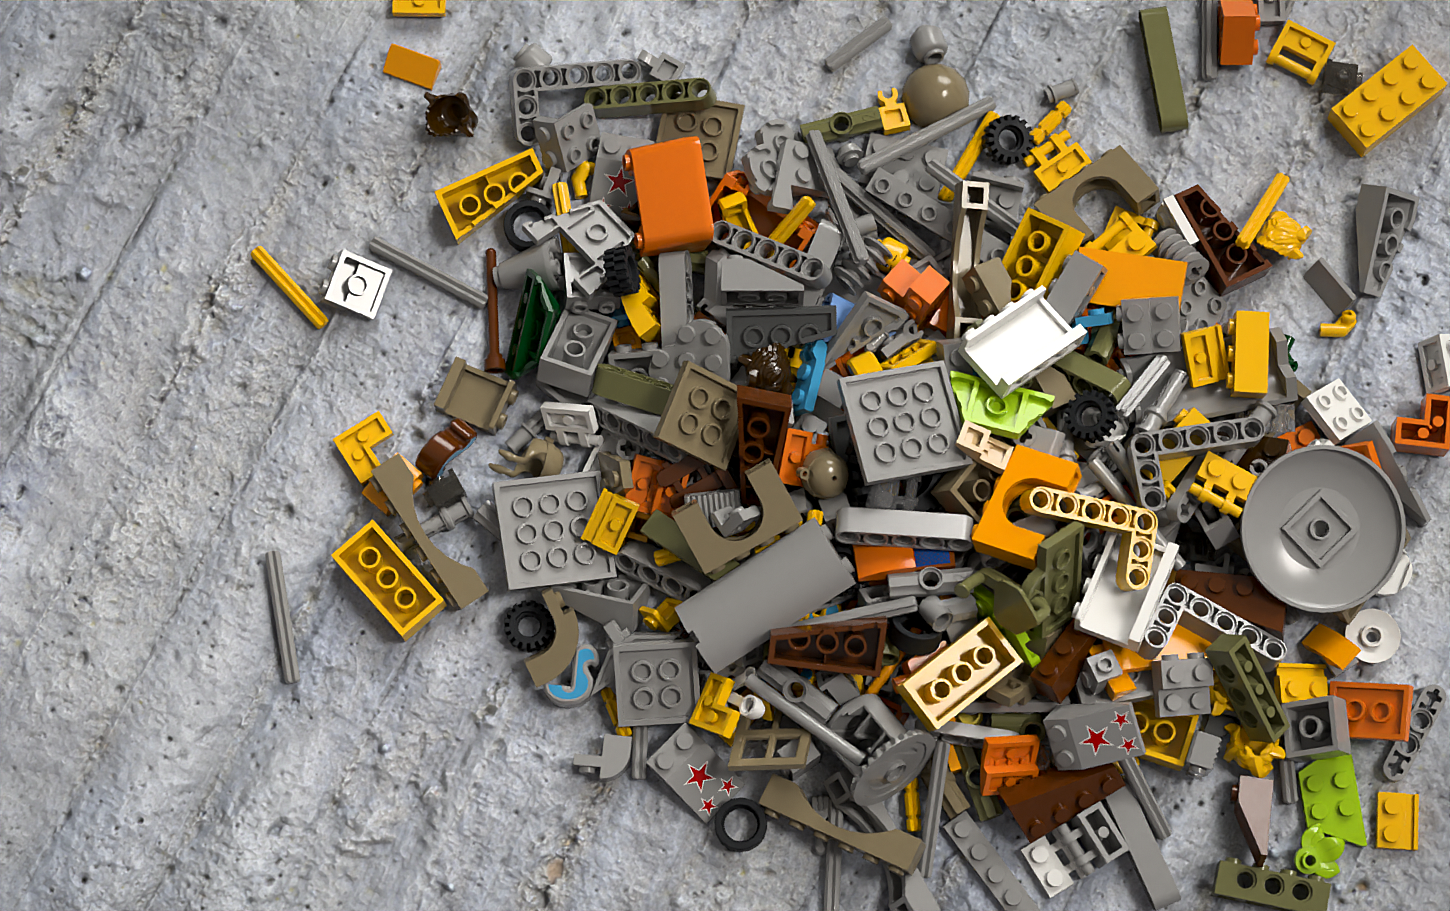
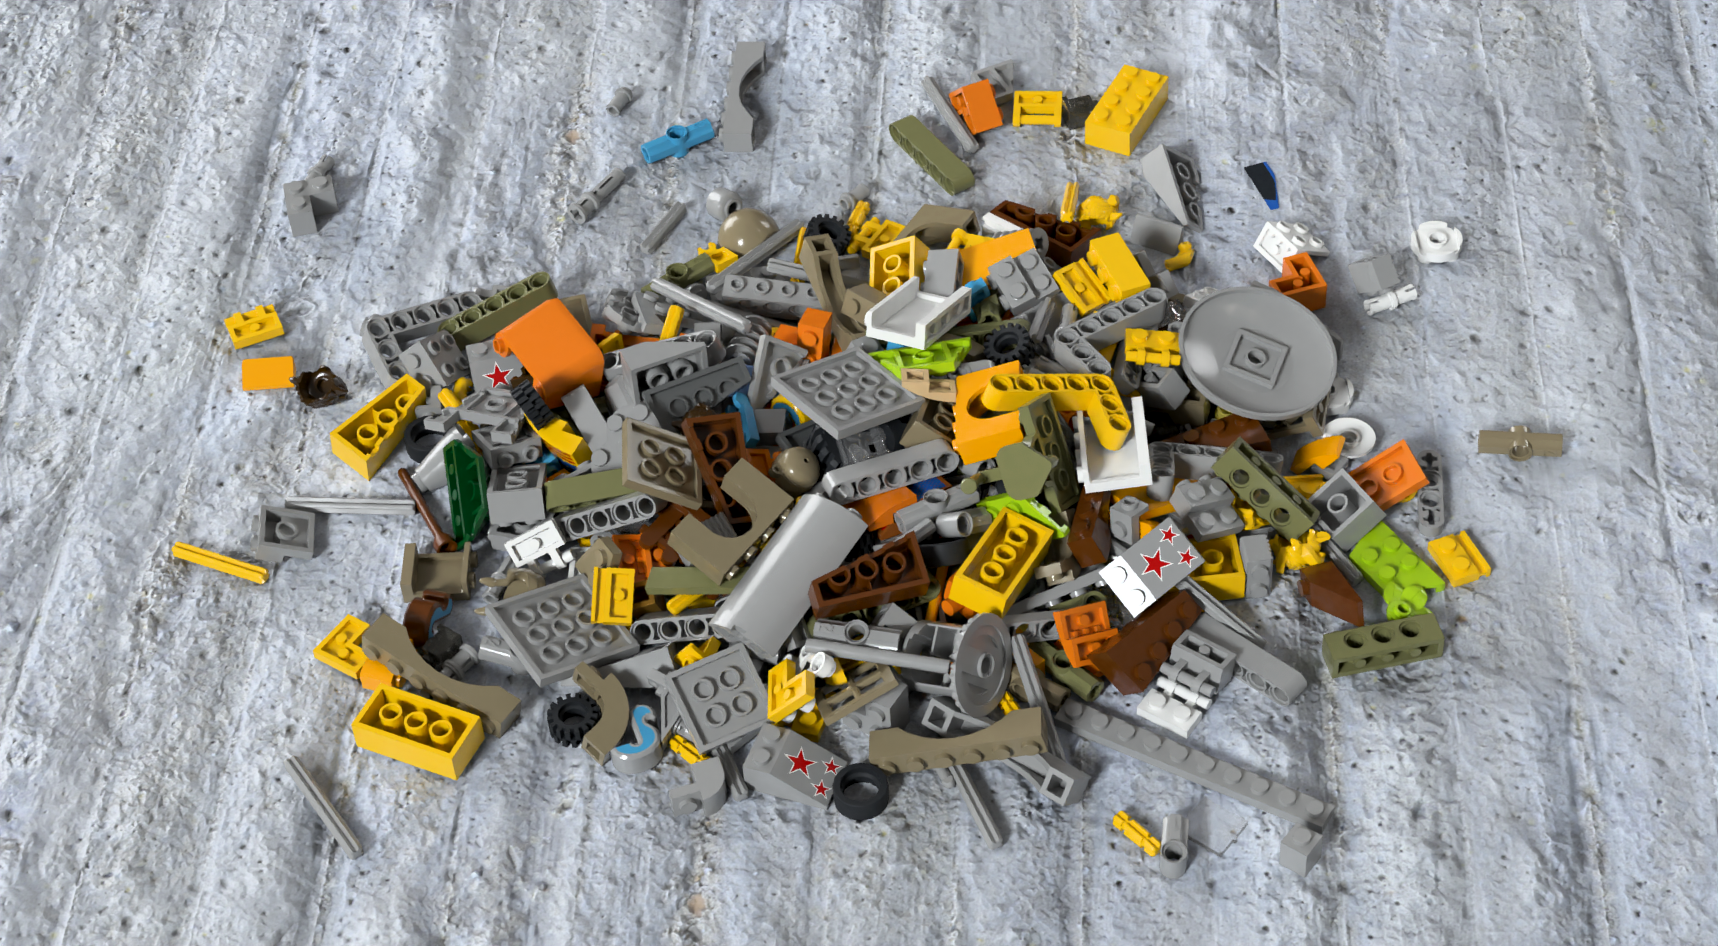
camera: 25 degrees left, 30 degrees down
light grey bracket [711,505,761,538] -> none

